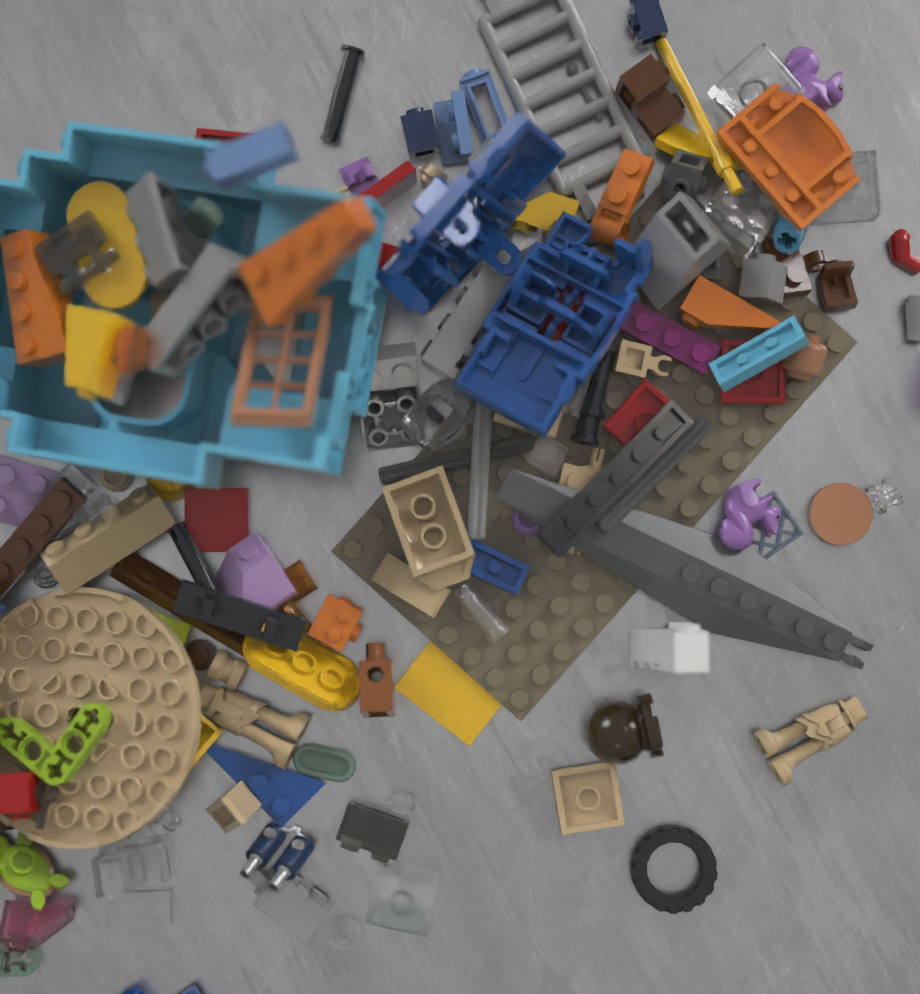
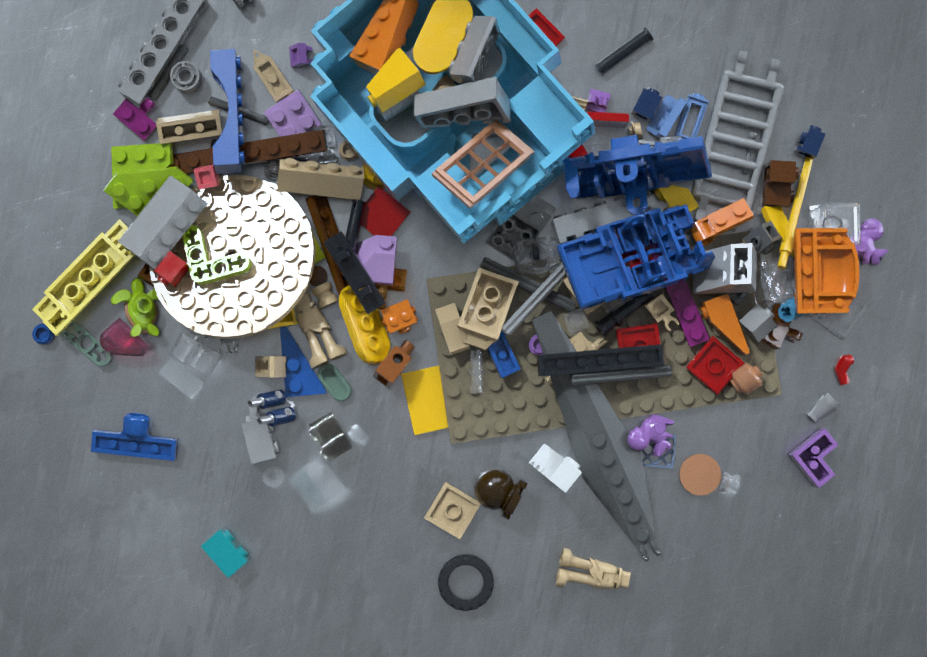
camera: 35 degrees right, 0 degrees up
clear smoke plate [34,210,121,295] -> none
clear smoke hand [34,782,60,830] -> none
clear orange brick [110,324,151,376] -> none
sand green tile [182,197,225,239] -> none
medium blue window [203,120,300,190] -> none
orange wedge [237,197,378,327] -> none
medium azure plate [709,316,810,392] -> none
reddish brown bracket [816,259,858,312] -> none

